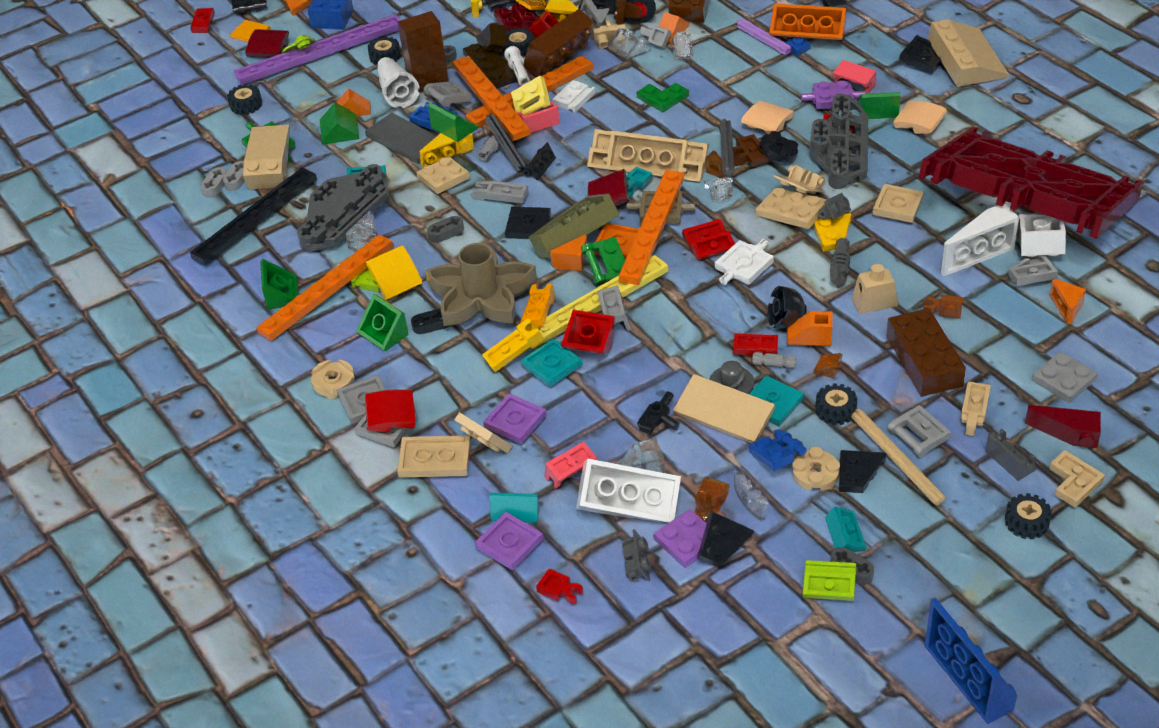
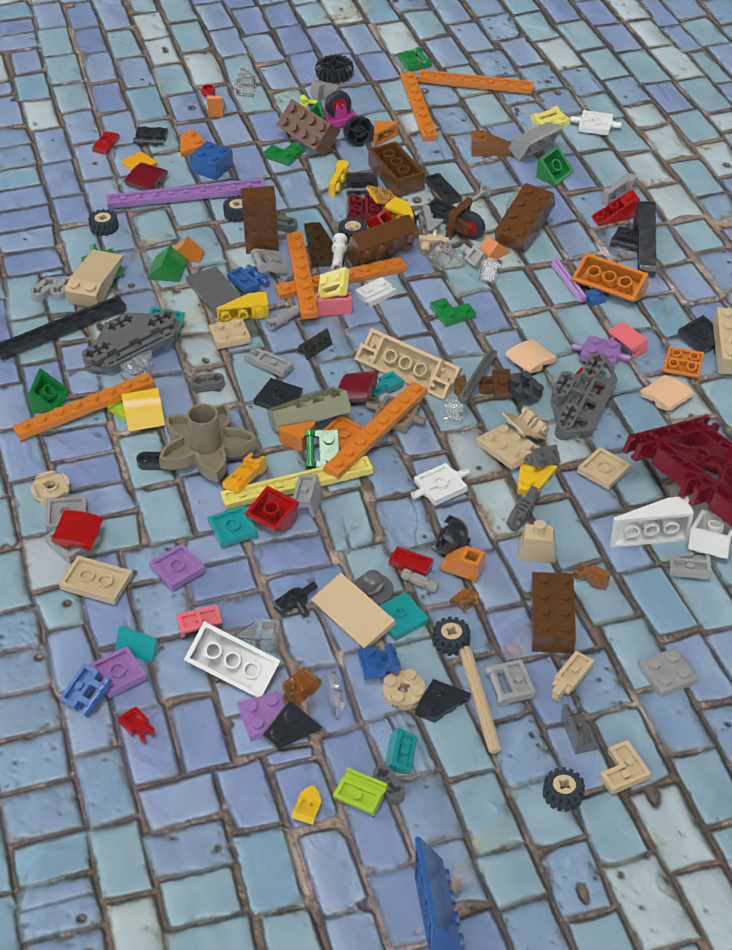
camera: 15 degrees right, 0 degrees up
lime plate [282,35,316,53] -> none
green slope [356,294,409,351] -> none
white cone [377,57,420,108] -> none
green slope [428,103,478,142] -> none
tan plate [455,412,512,453] -> none
dark brown slope [477,22,507,52] -> none
yellow plate [482,319,544,372] -> none
black axle [485,114,526,172] -> none
dark grey hinge [622,529,651,581] -> none
red slope [682,219,735,260] -> none
green slope [857,92,900,119] -> none
dark red slope [1025,405,1101,448] -> none
orange slope [1050,279,1086,324] -> none
none -> plate [59,663,113,717]
none -> yellow plate [291,785,321,825]
none -> orange slope [663,346,704,379]

